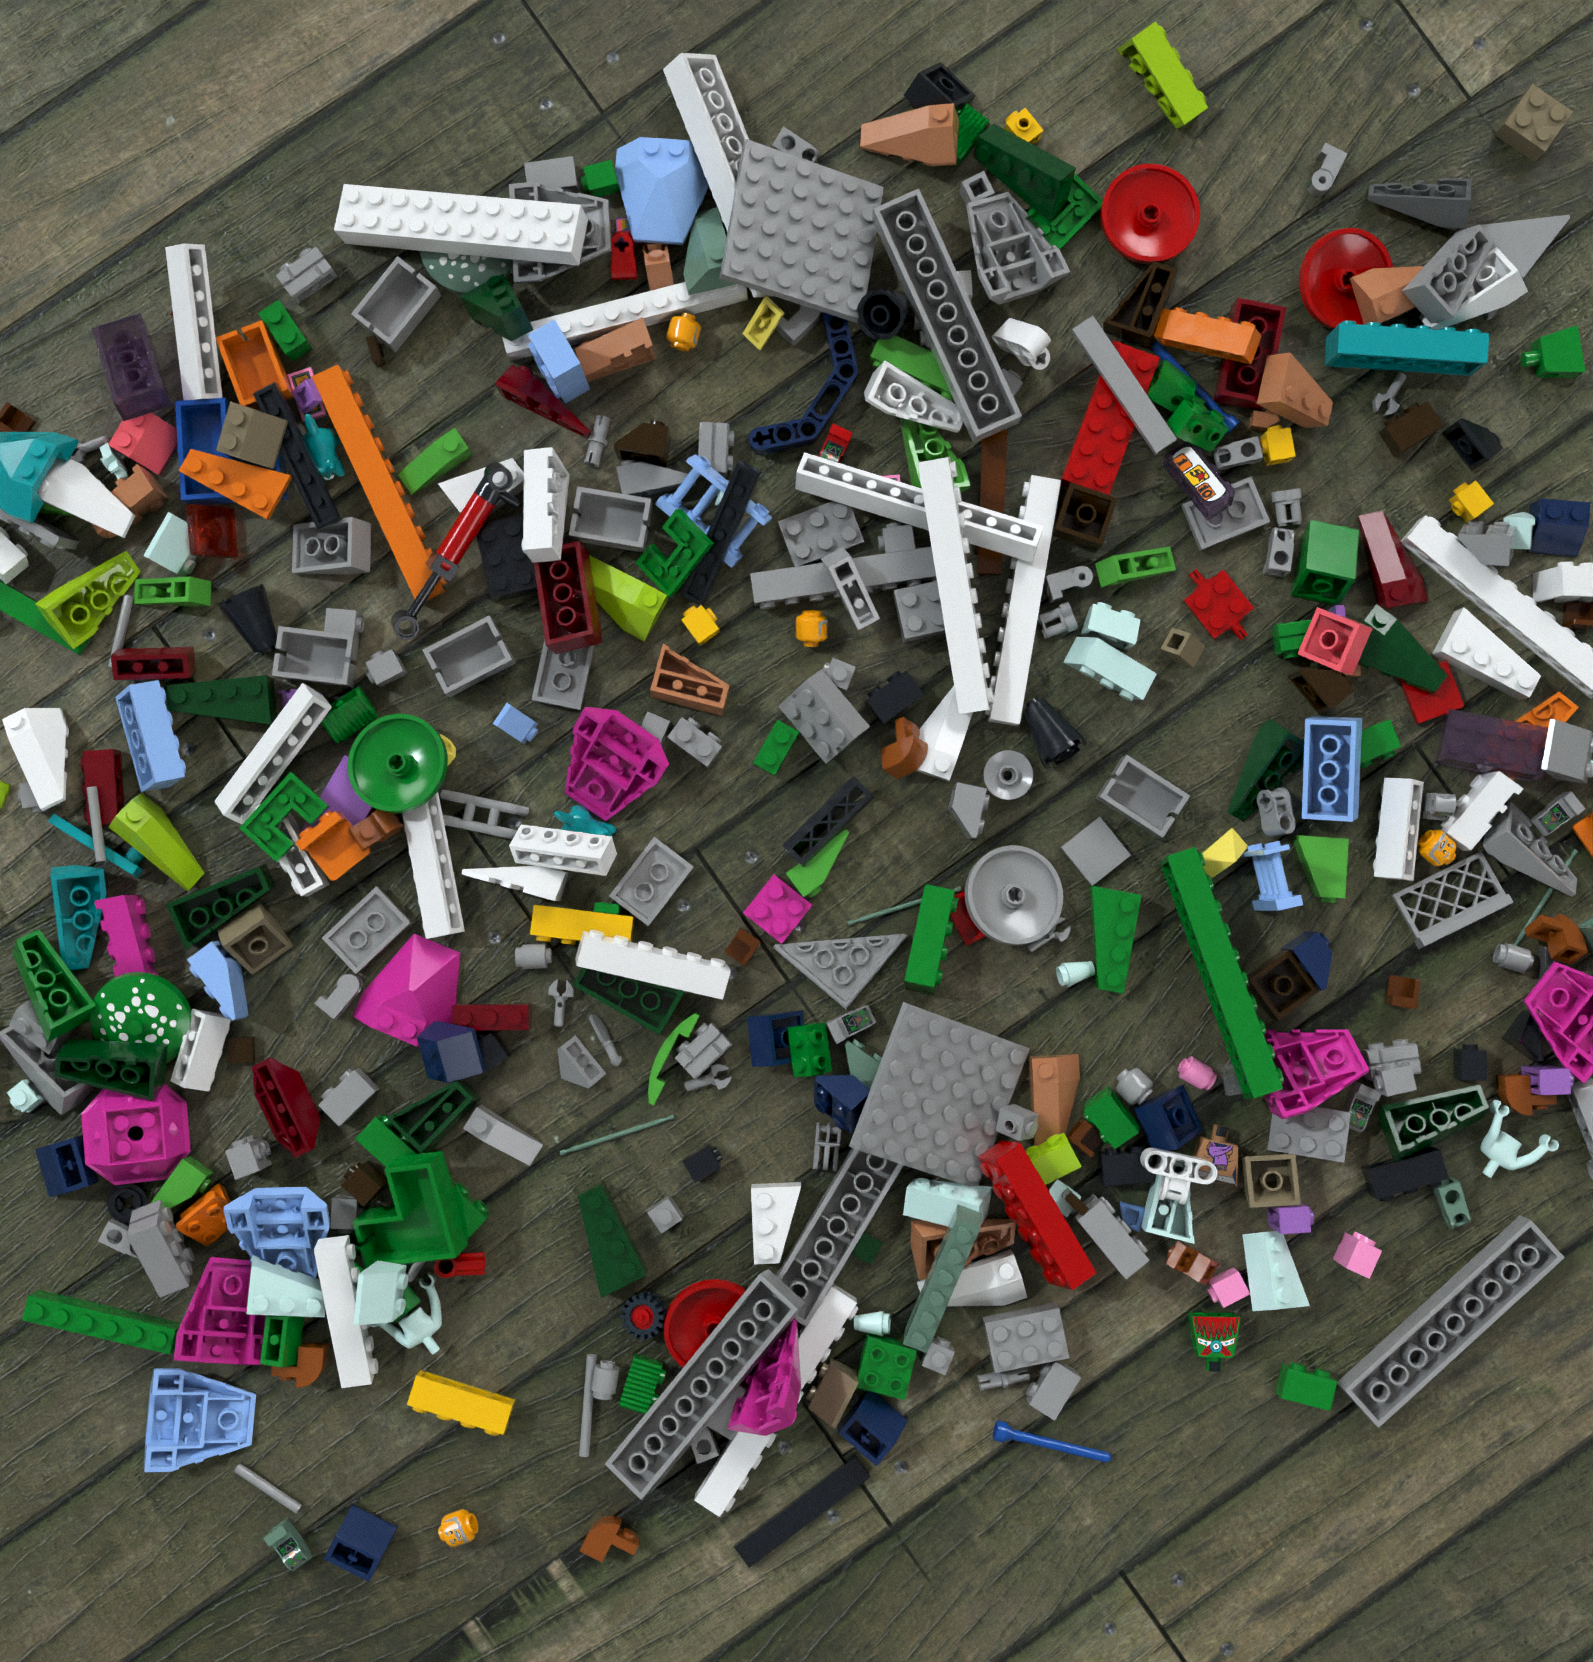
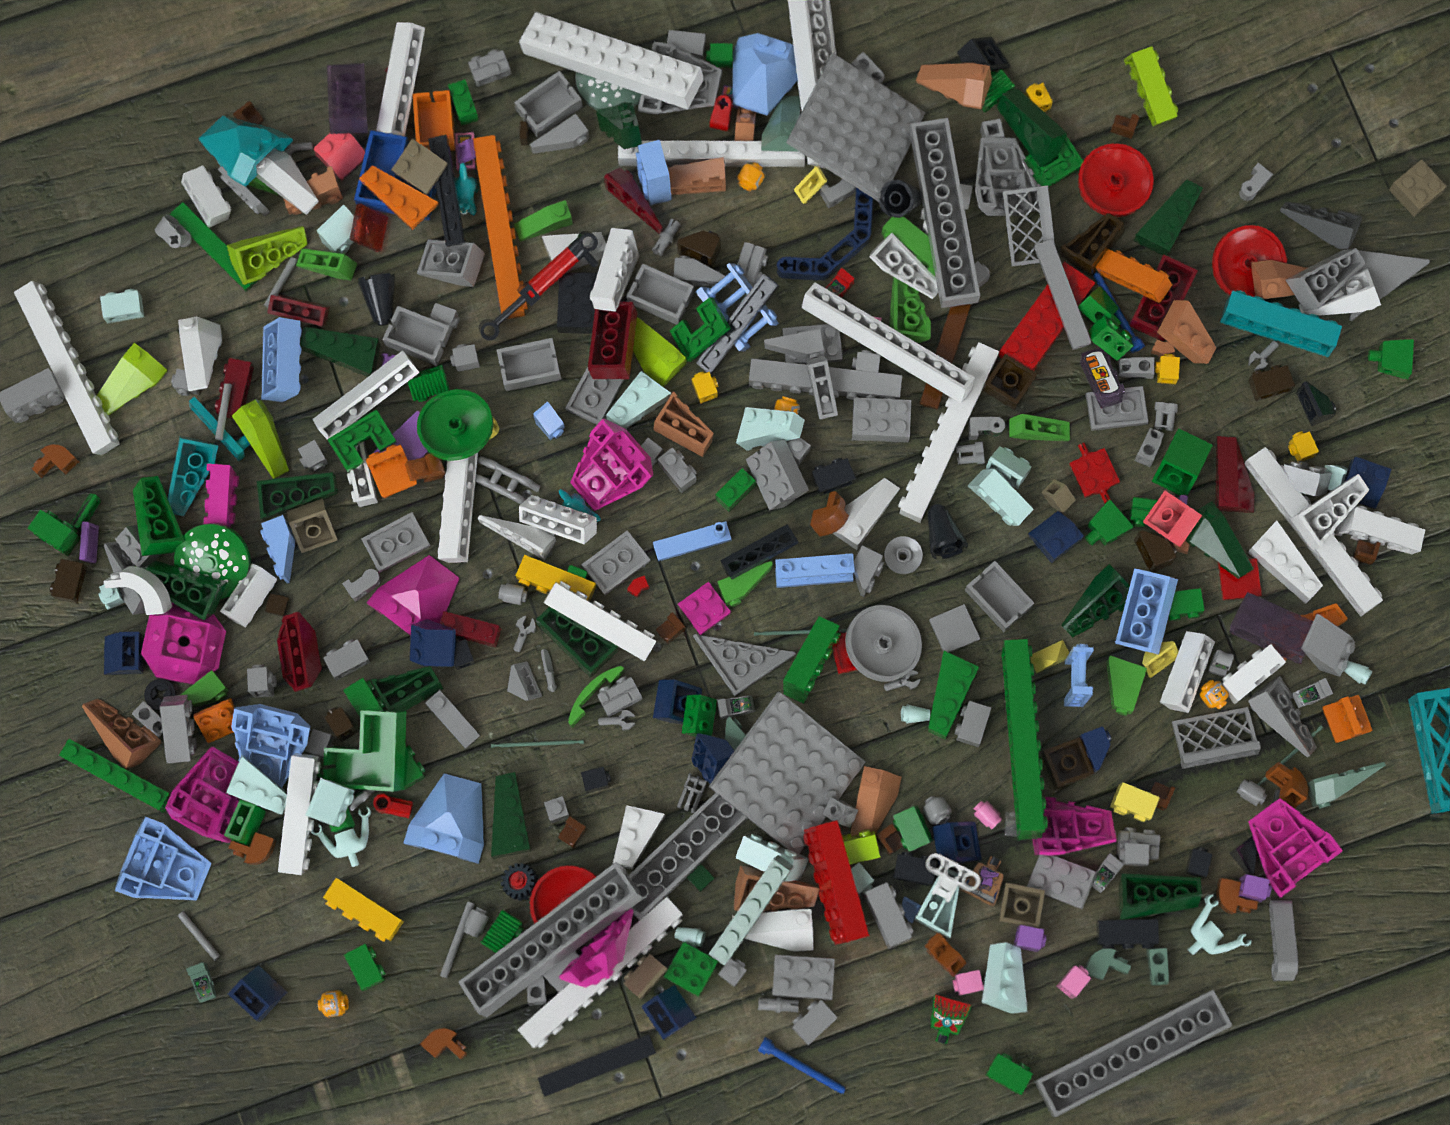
camera: 25 degrees right, 10 degrees down
light aqua plate [100,442,128,480] -> none
white brick [918,457,994,714] -> none
white piece [992,318,1051,370] -> none
dark brown tile [1062,1188,1089,1215] -> none
light grey piece [1257,787,1295,837] -> none
none -> nougat wedge [82,699,161,769]
none -> white arch [104,566,172,615]
none -> light grey brick [298,440,328,473]
none -> green brick [344,944,386,991]
none -> light blue wedge [403,774,484,864]
none -> light grey slope [530,114,589,154]
none -> reddish brown panel [558,816,587,848]
none -> light aqua wedge [606,371,671,429]
none -> red piece [627,575,649,598]
none -> light blue piece [653,521,732,561]
none -> light aqua wedge [736,407,805,451]
none -> light grey slope [764,329,825,359]
none -> light blue fence [775,553,855,588]
none -> light grey brick [954,701,991,747]
none -> light grey fence [1003,185,1055,266]
none -> dark blue slope [1028,511,1084,564]
none -> green torso [1085,500,1133,546]
none -> sand green brick [1085,948,1131,980]
none -> light yellow brick [1110,782,1160,822]
none -> reddish brown panel [1111,114,1139,139]
none -> dark green wedge [1133,179,1203,256]
none -> light yellow slope [1142,641,1179,678]
none -> white wedge [1291,474,1369,551]

